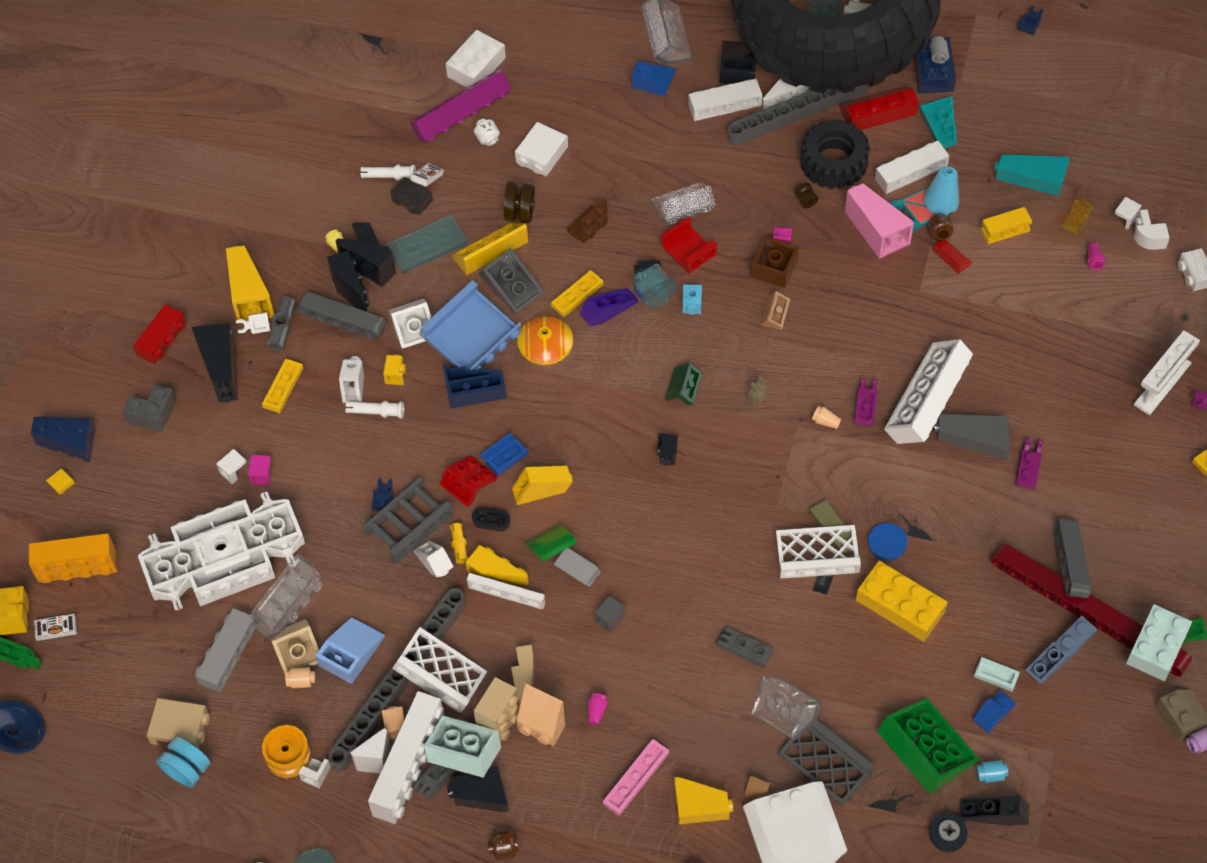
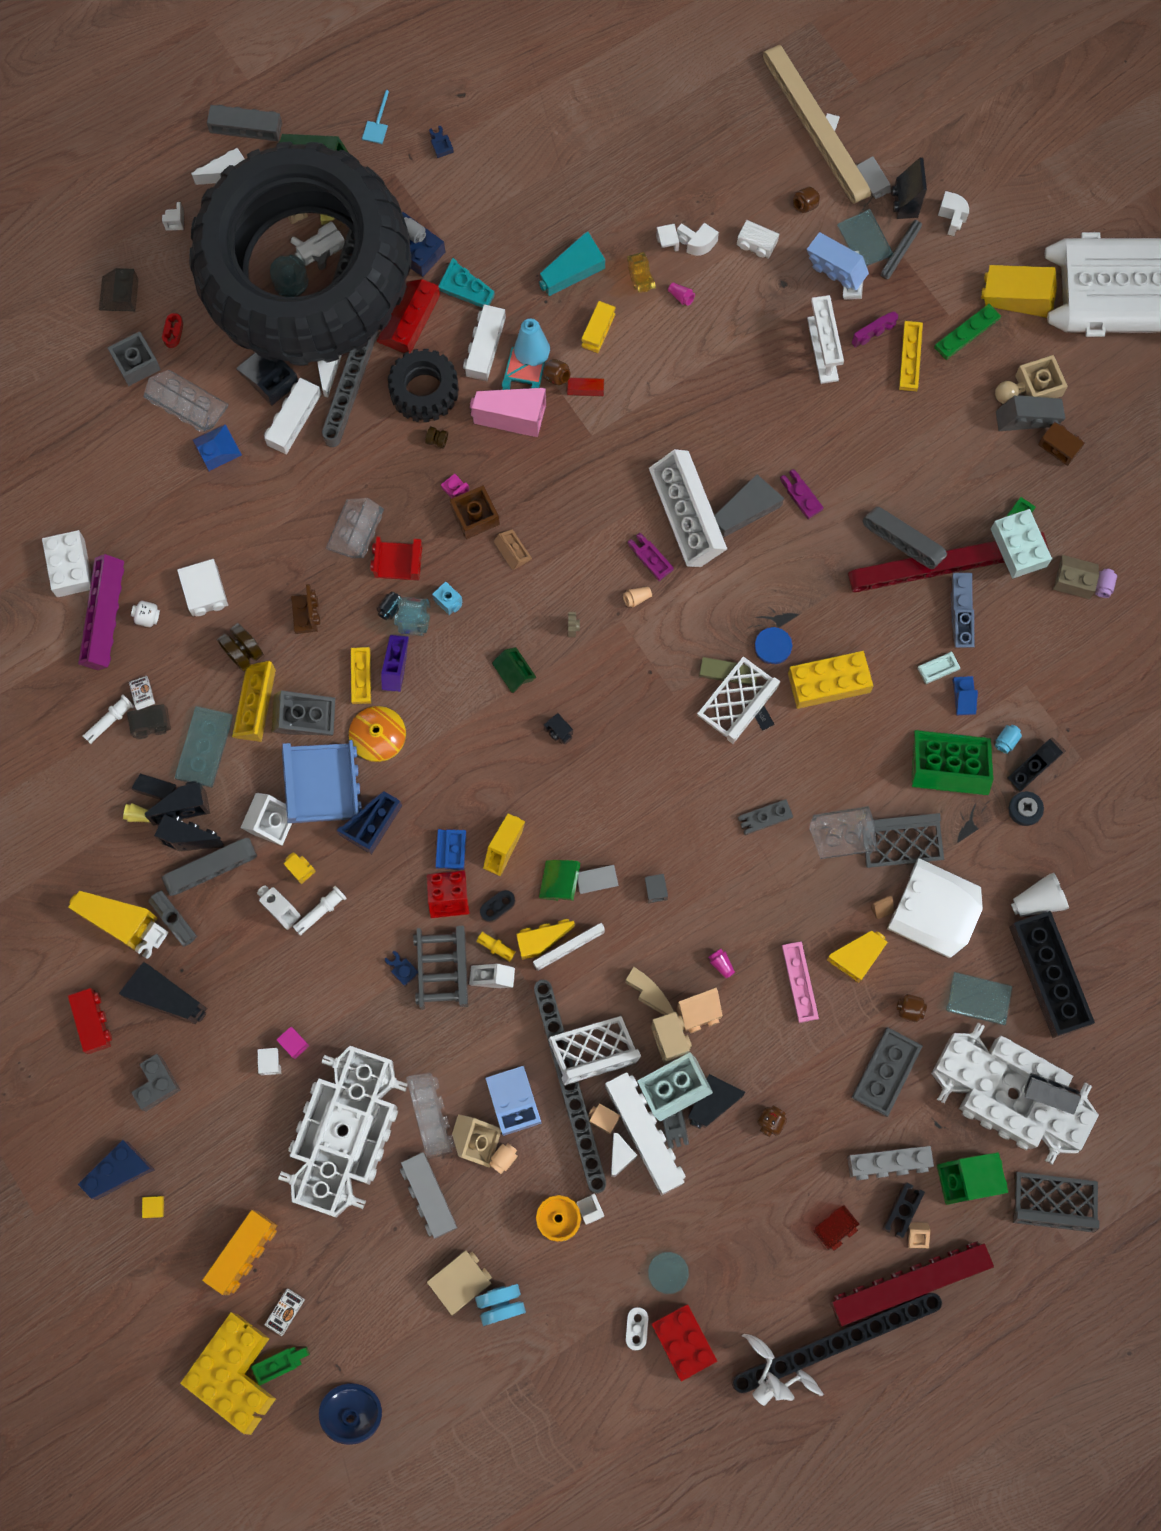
camera: 50 degrees left, 15 degrees up
yellow plate [262,359,304,413] -> none

